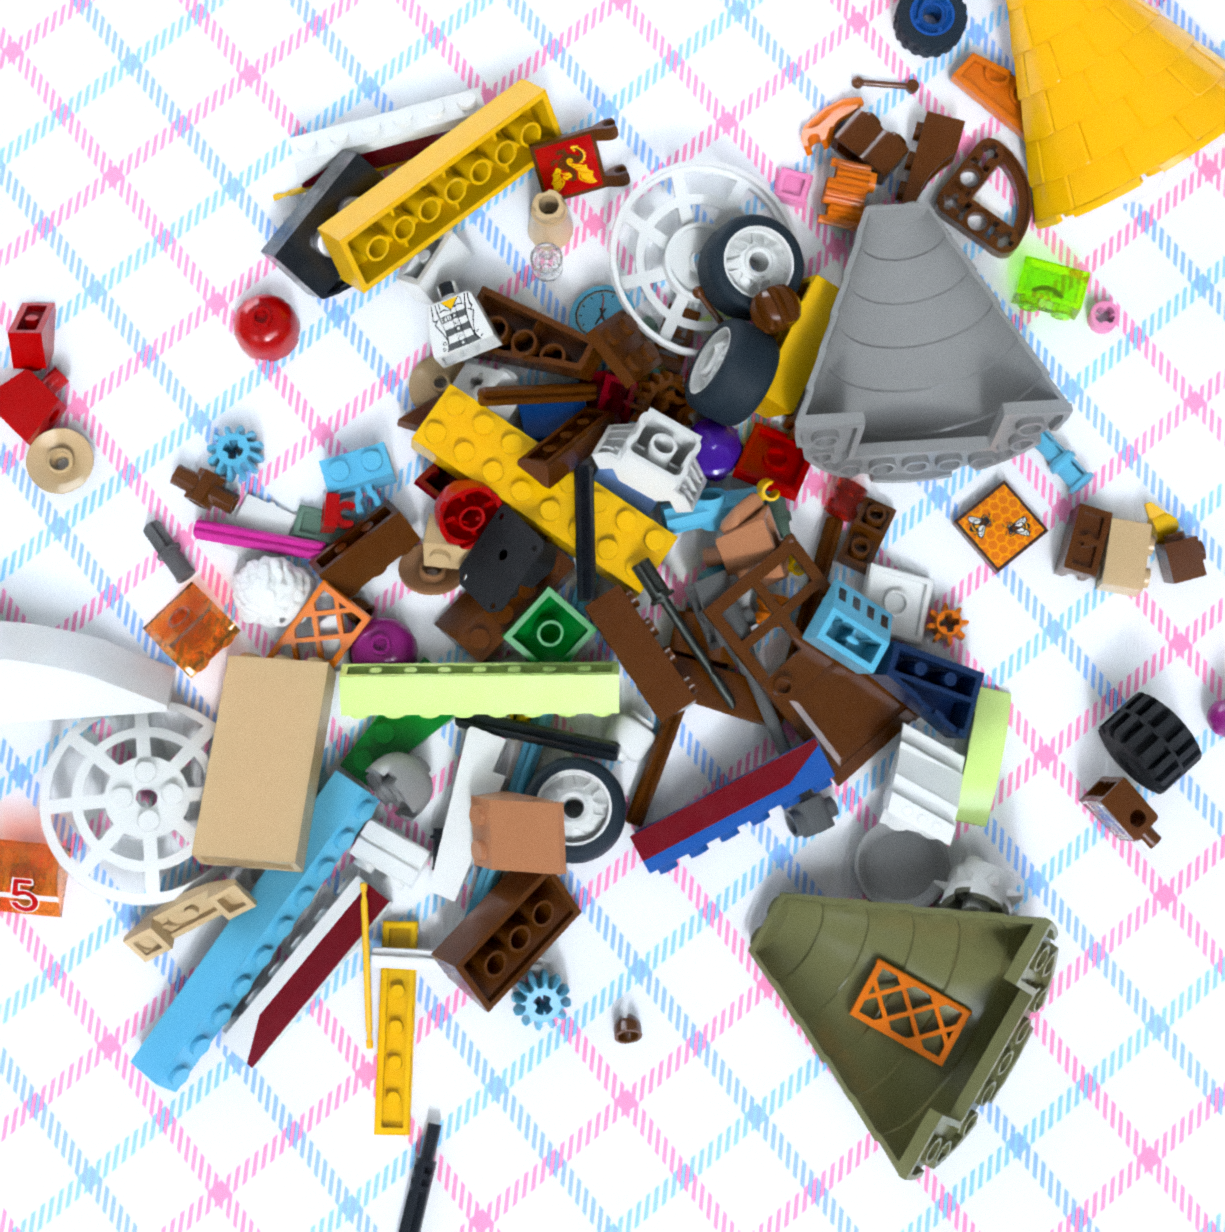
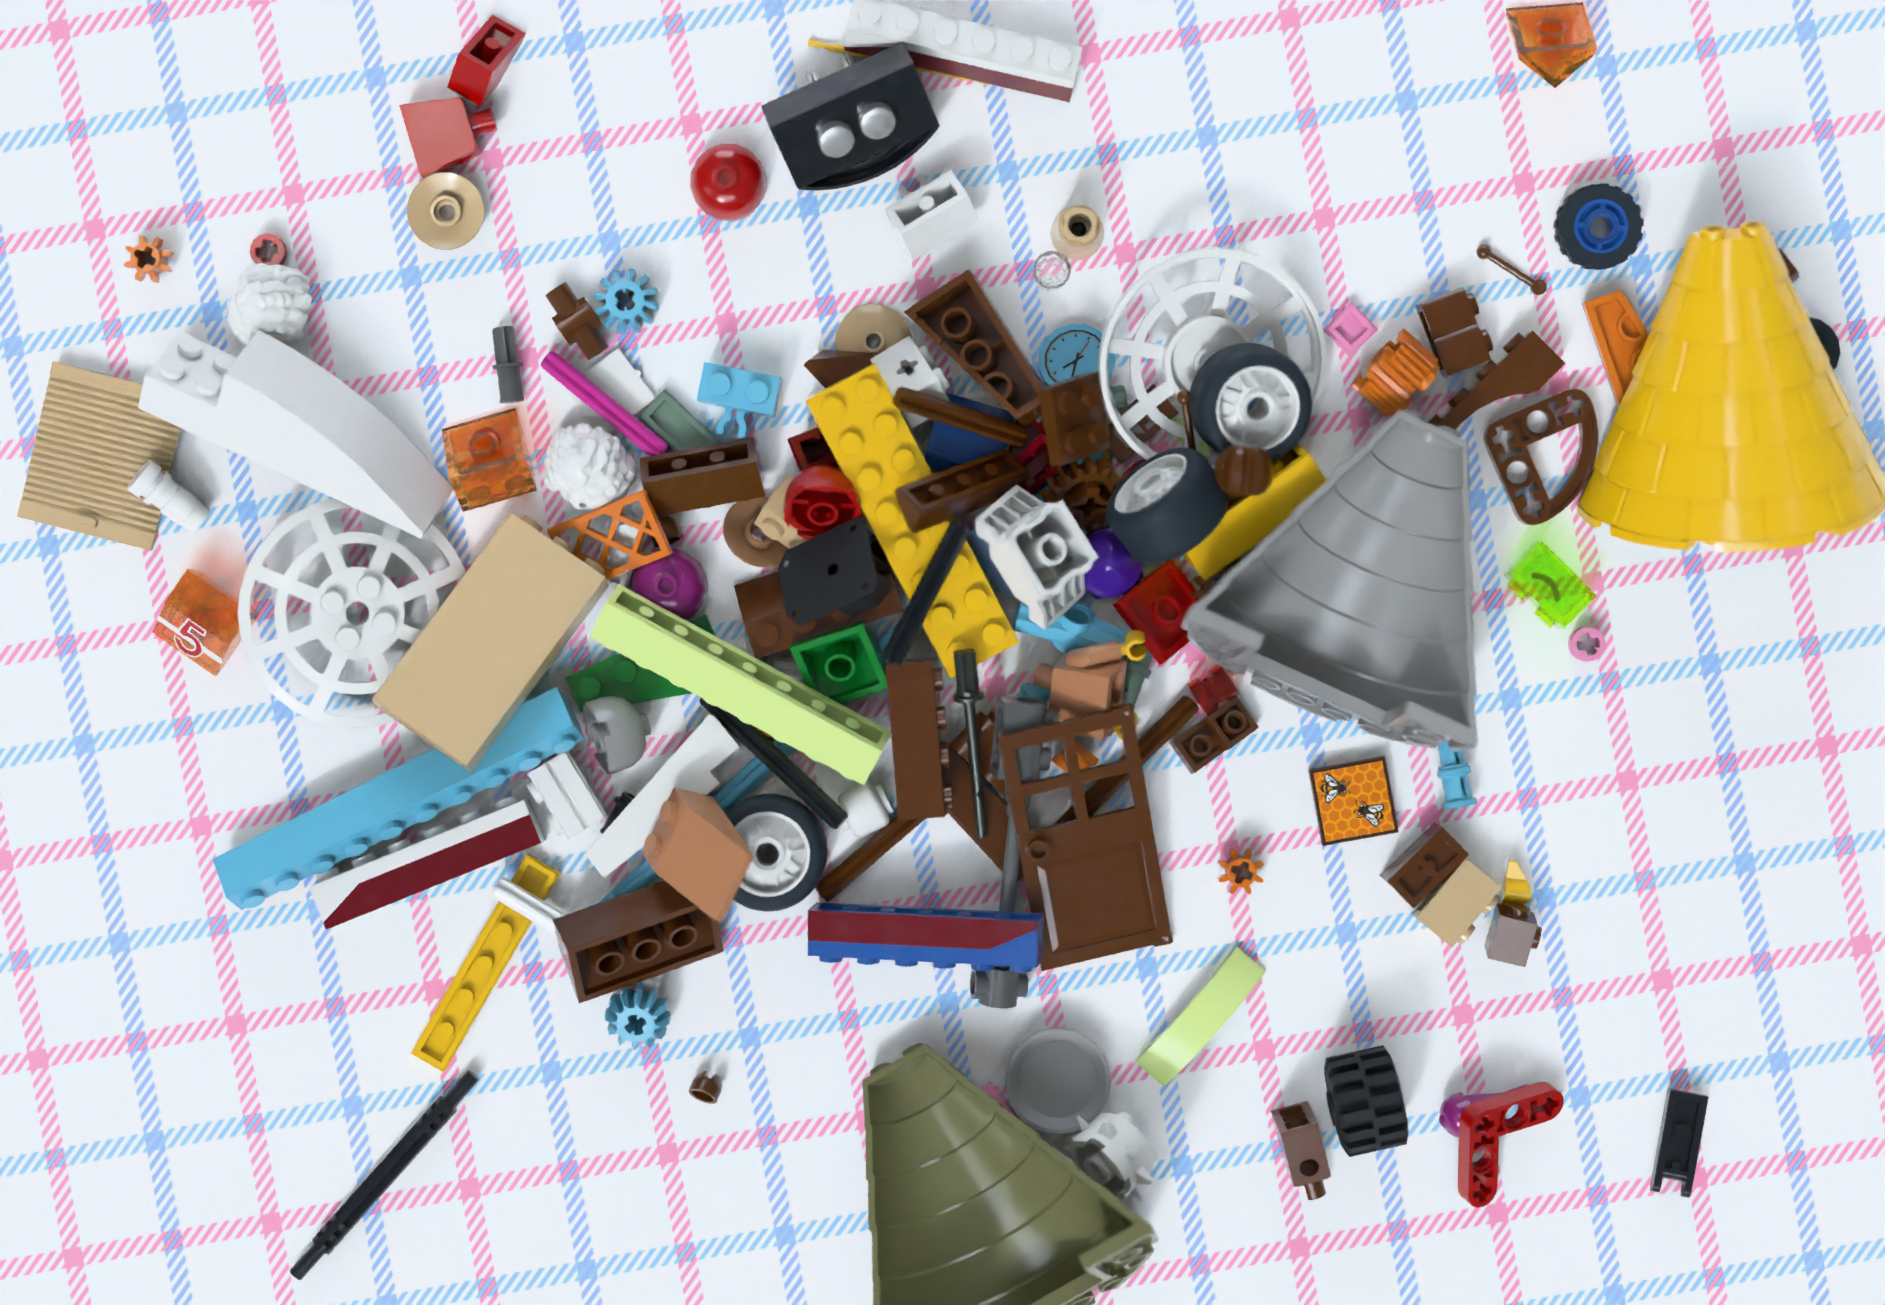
camera: 25 degrees right, 10 degrees up
tan slope [123,879,257,962] -> none
yellow brick [317,79,562,294] -> none
red tile [320,492,355,534] -> none
yellow piece [360,882,373,1049] -> none
torso [427,281,503,368] -> none
flag [529,118,630,199] -> none
orange piece [801,97,864,156] -> none
medium azure slope [802,579,892,674] -> none
orange window [849,958,972,1067] -> none
white tile [862,563,934,646] -> none
dark blue wedge [868,641,984,739] -> none
white slope [879,722,965,846] -> none

